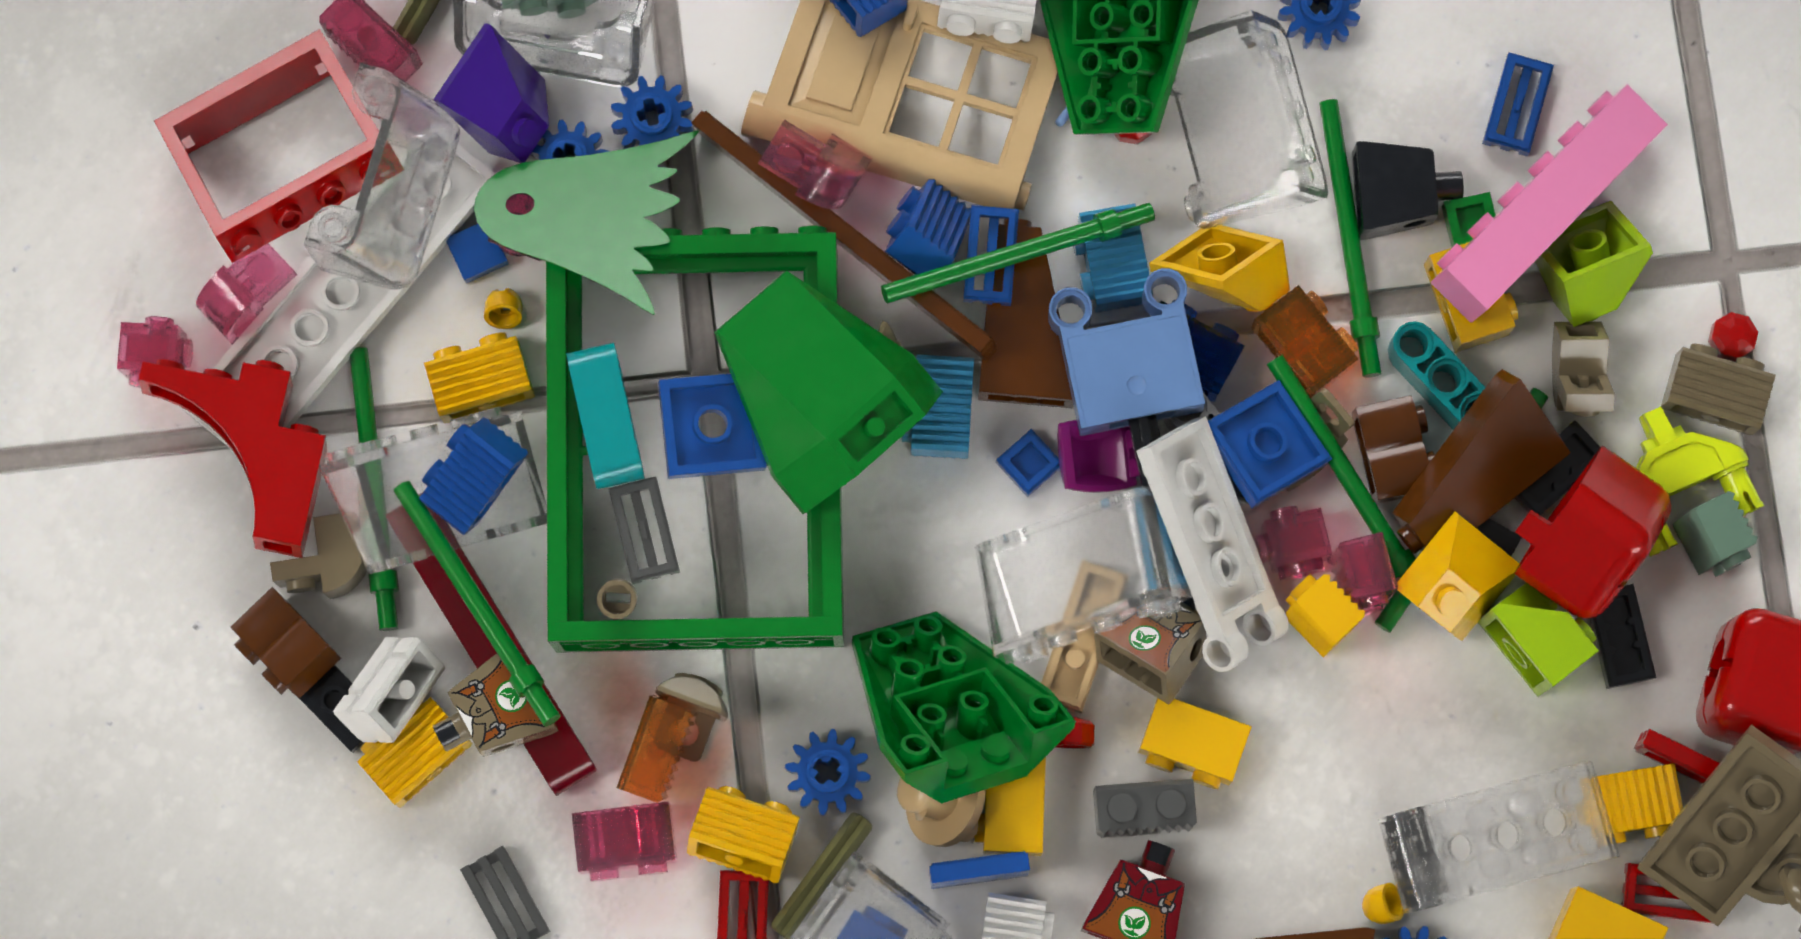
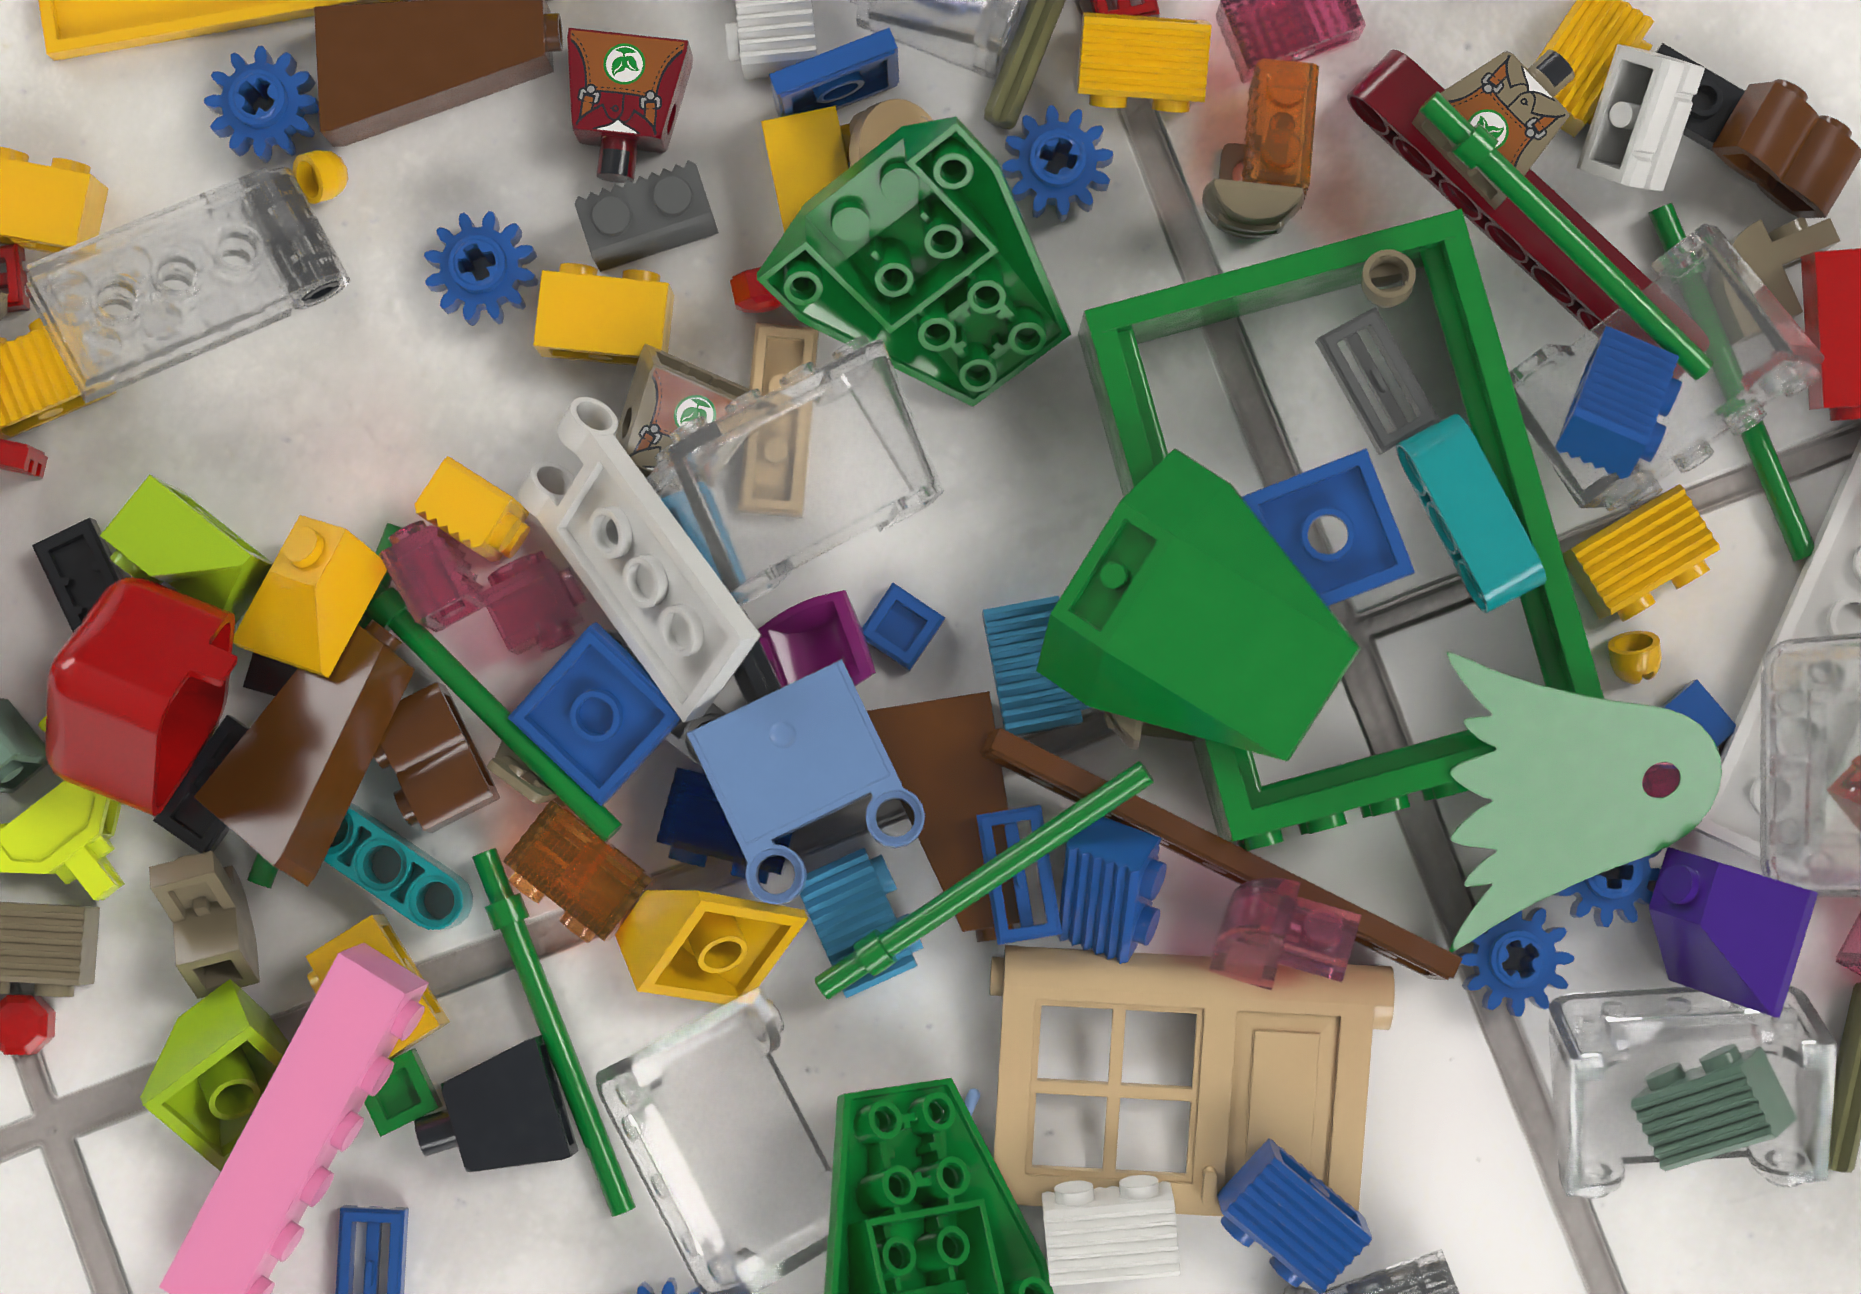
camera: 165 degrees right, 5 degrees up
none -> blue gear [424,211,538,326]

